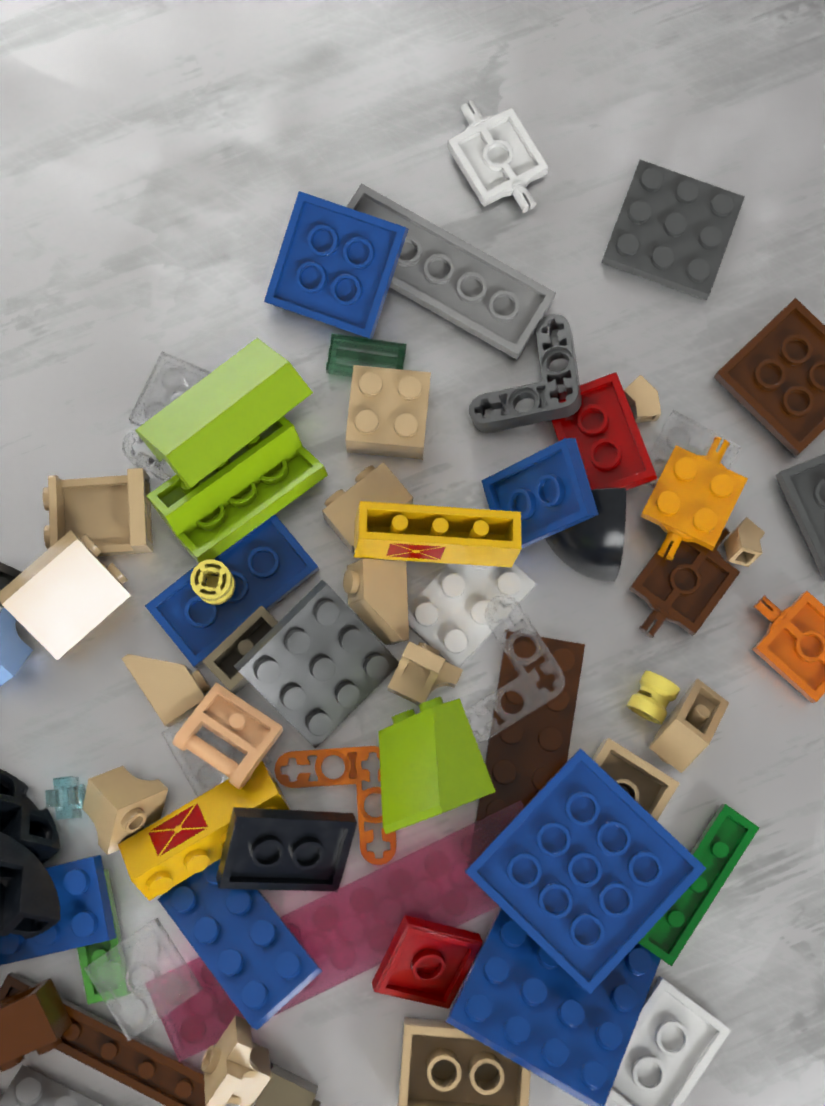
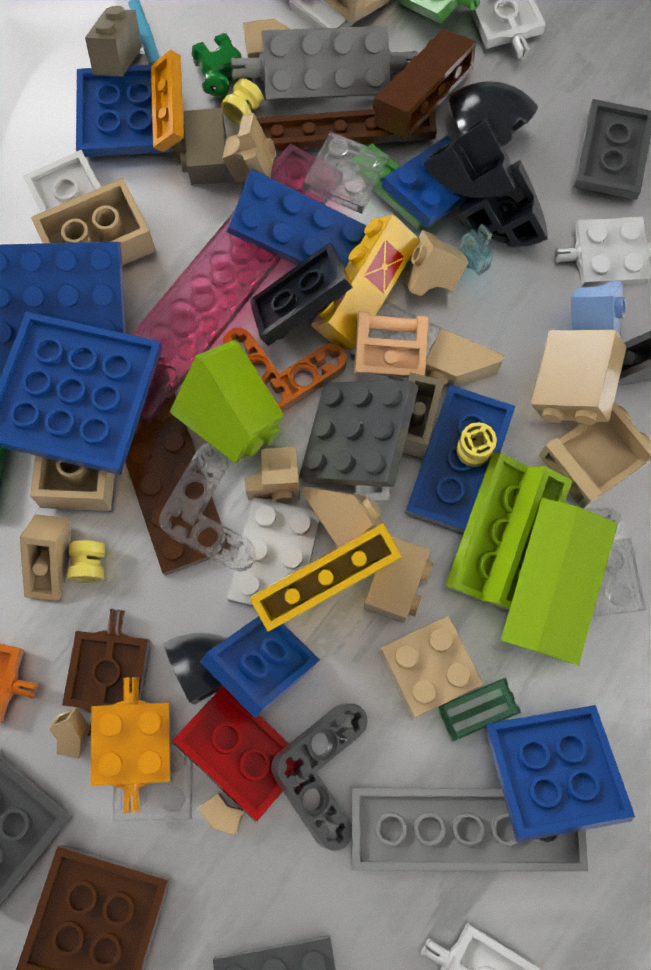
camera: 155 degrees right, 5 degrees down
red tile [372,915,483,1009] -> none

